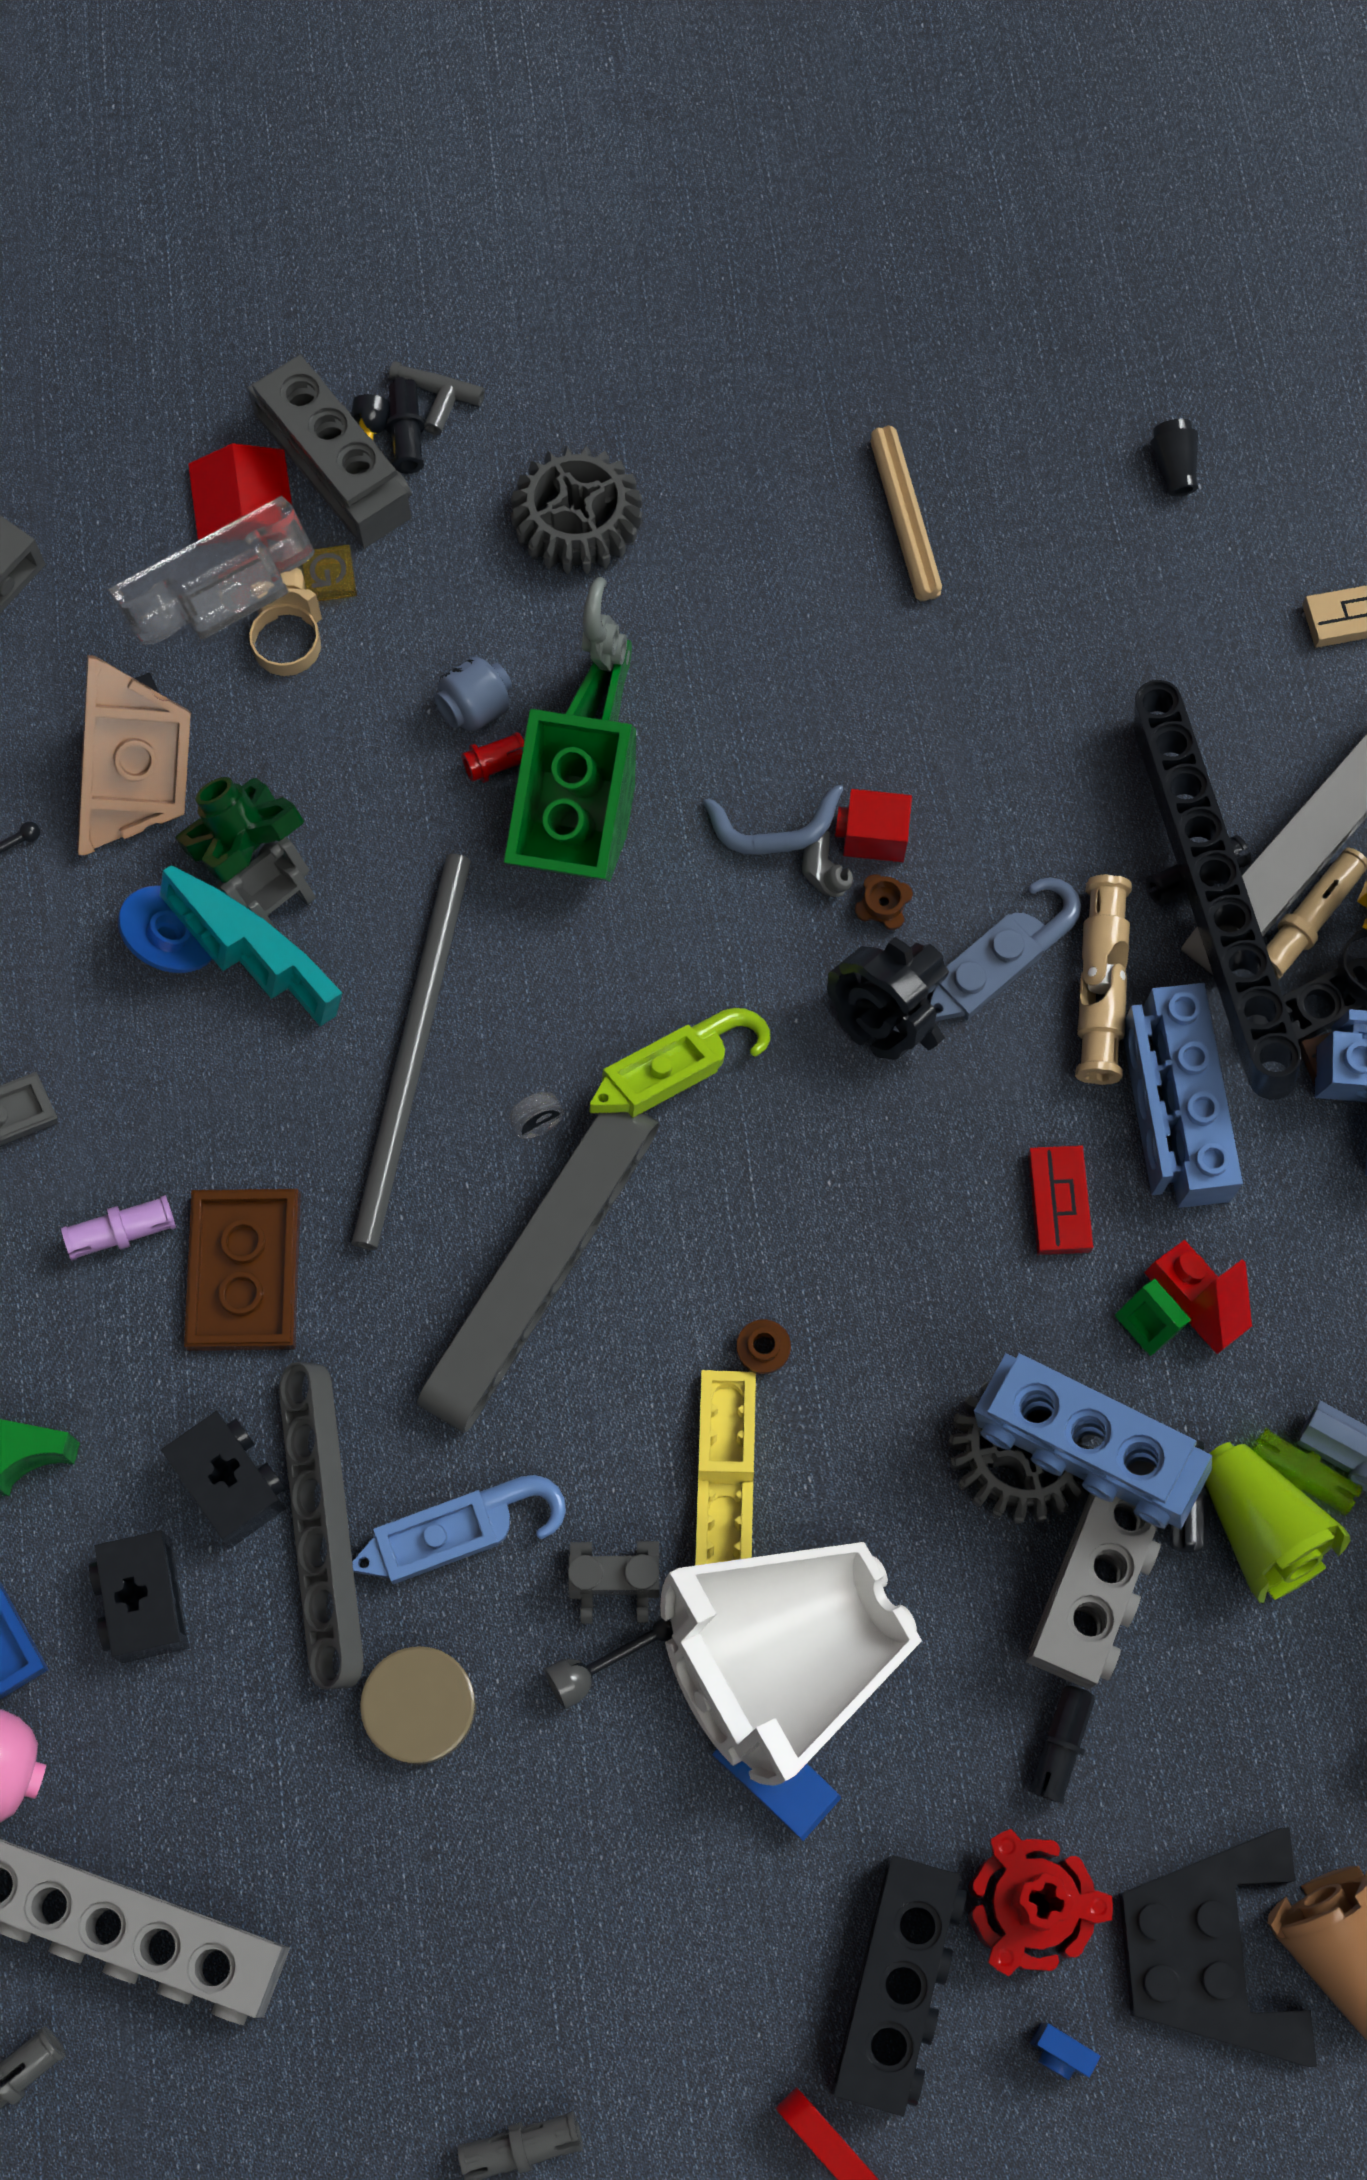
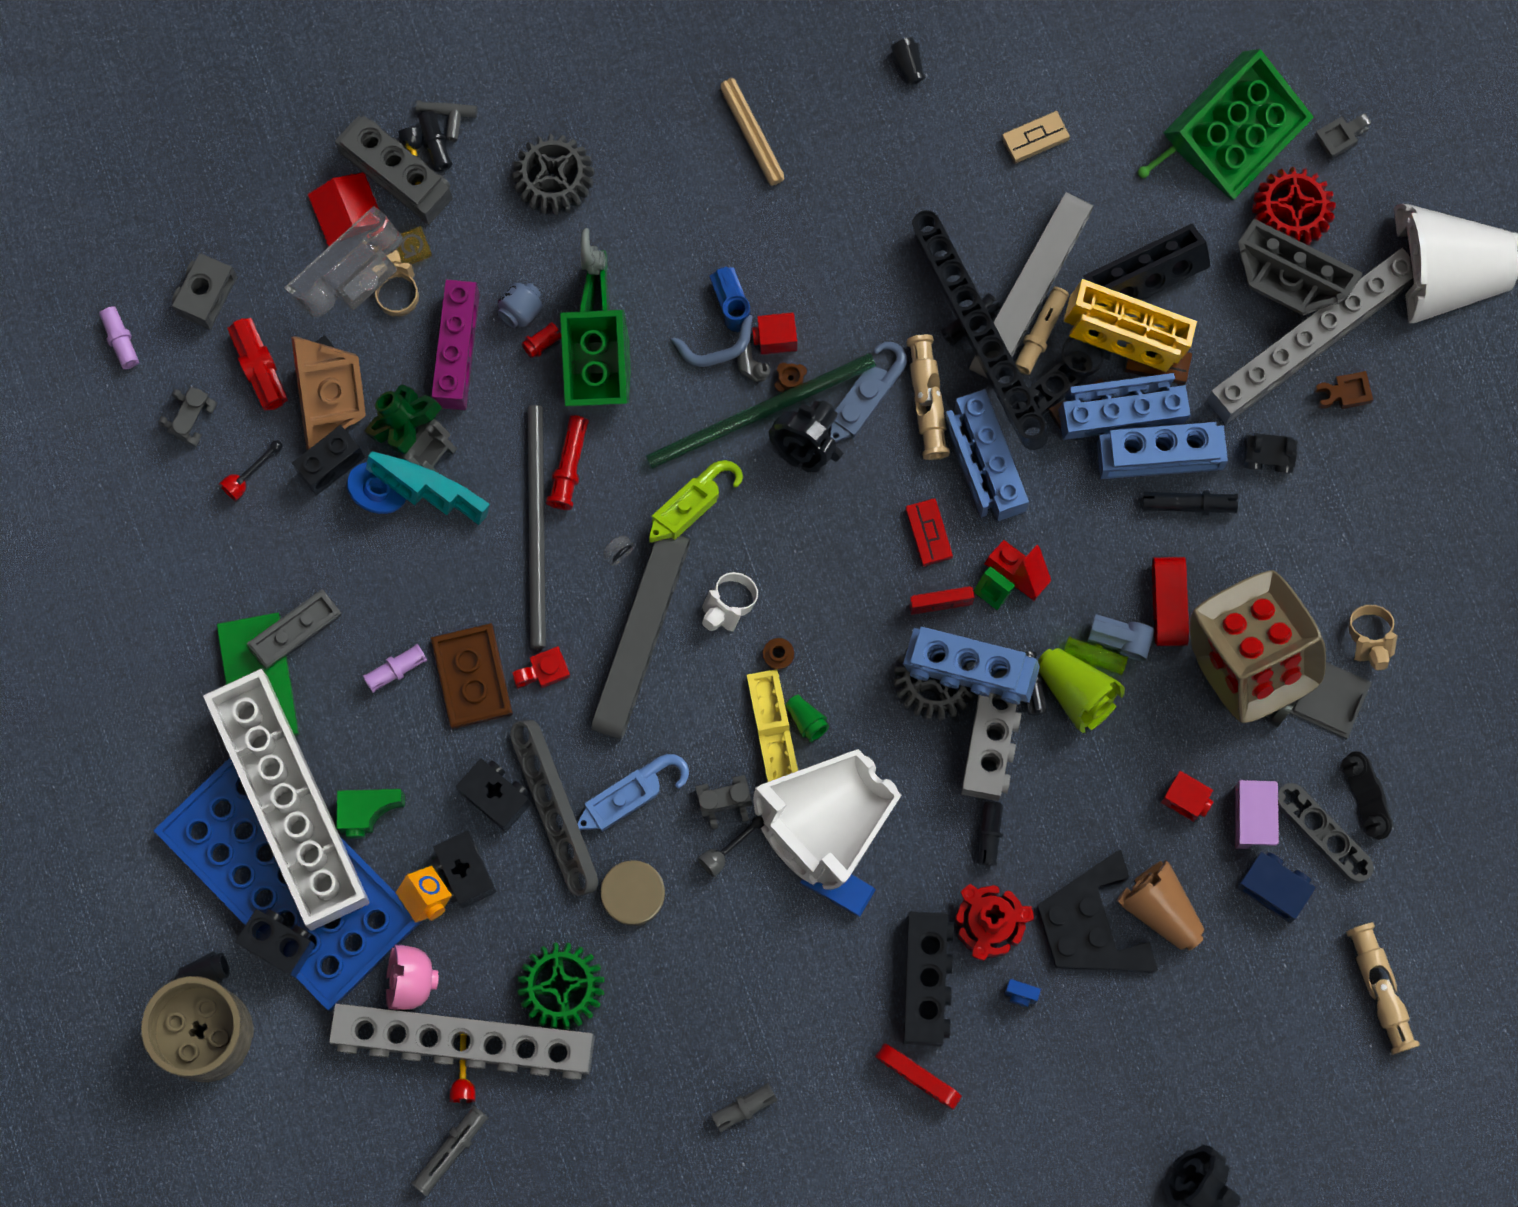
camera: 10 degrees left, 5 degrees up
none -> red piece [227,318,288,411]
none -> black brick [292,425,365,496]
none -> light orange brick [395,865,452,923]
none -> magenta brick [432,280,480,410]
none -> red hinge [449,1034,476,1103]
none -> red plate [512,646,571,689]
none -> green gear [518,943,605,1030]
none -> red pin [546,415,589,510]
none -> clear green piece [646,353,876,469]
none -> white piece [702,572,758,632]
none -> blue piece [709,267,751,332]
none -> green cone [785,694,829,742]
none -> red tile [909,586,975,615]

